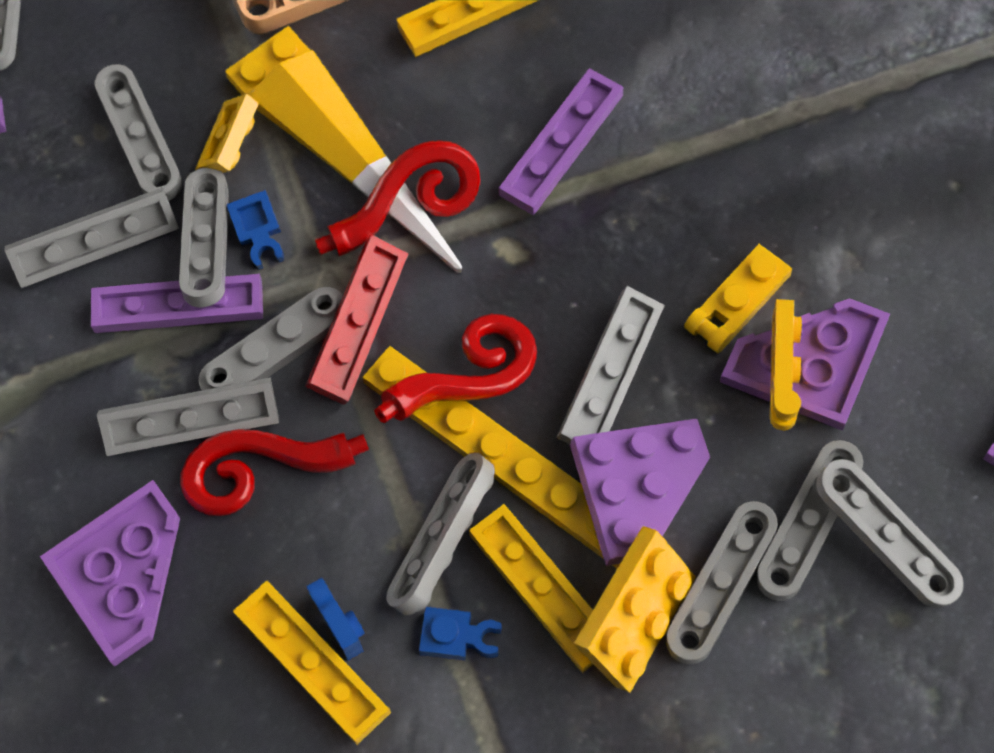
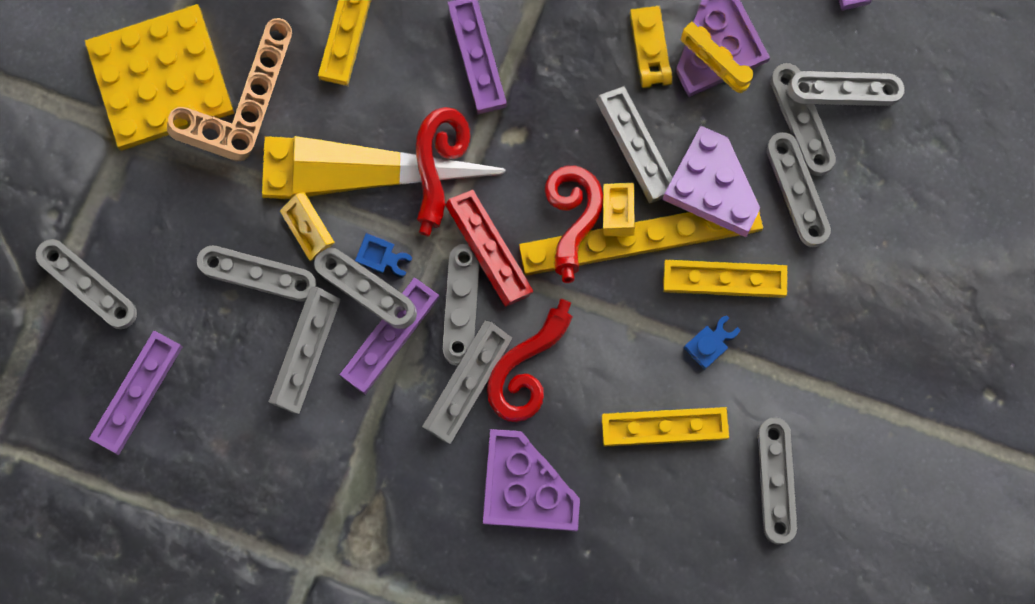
camera: 55 degrees left, 10 degrees up
blue plate [306,578,365,660] -> none
light grey plate [387,453,495,616] -> none
yellow plate [574,526,696,693] -> none
none -> yellow plate [603,183,635,236]

